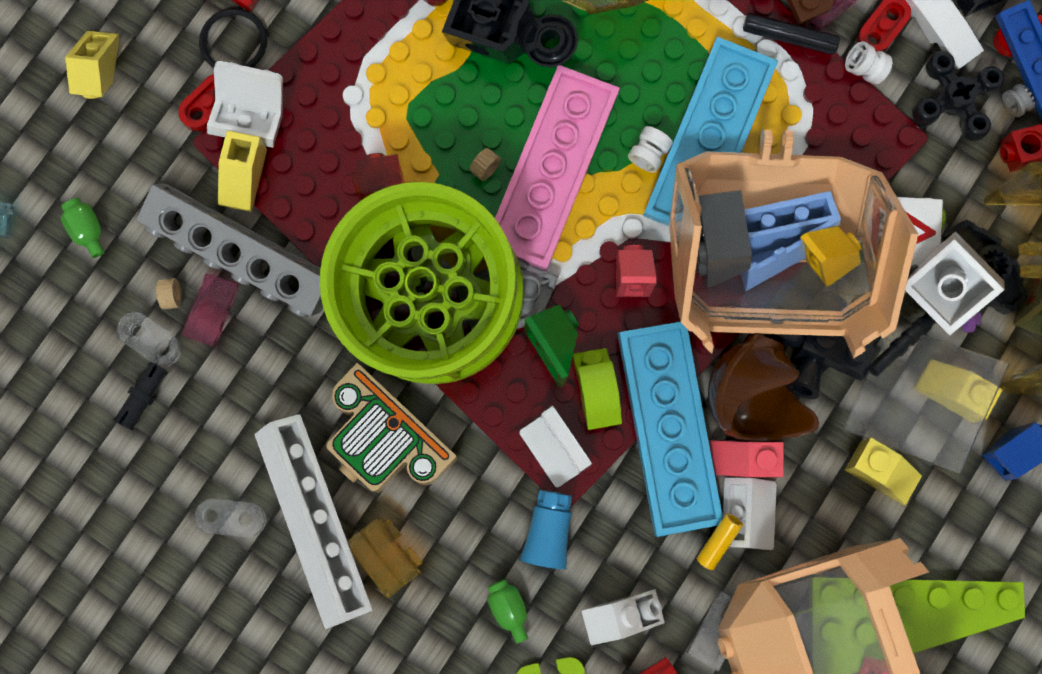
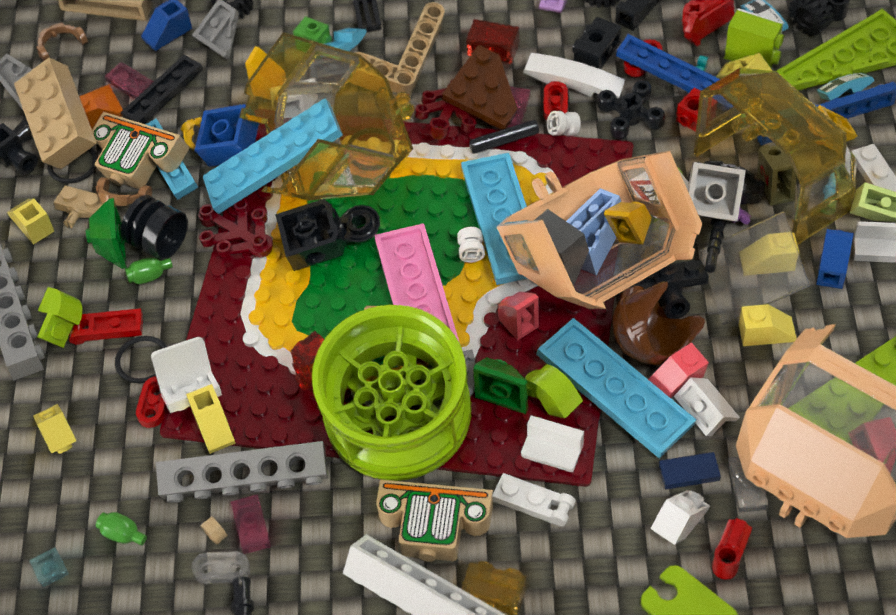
camera: 30 degrees left, 25 degrees down
bright green plant [487,578,529,644] -> none
dark azure plant [519,490,572,569] -> none
yellow axle [696,513,743,570] -> none
light grey bush [1002,84,1035,117] -> none
none -> white plate [493,473,576,526]
none -> dark blue tile [659,452,721,490]

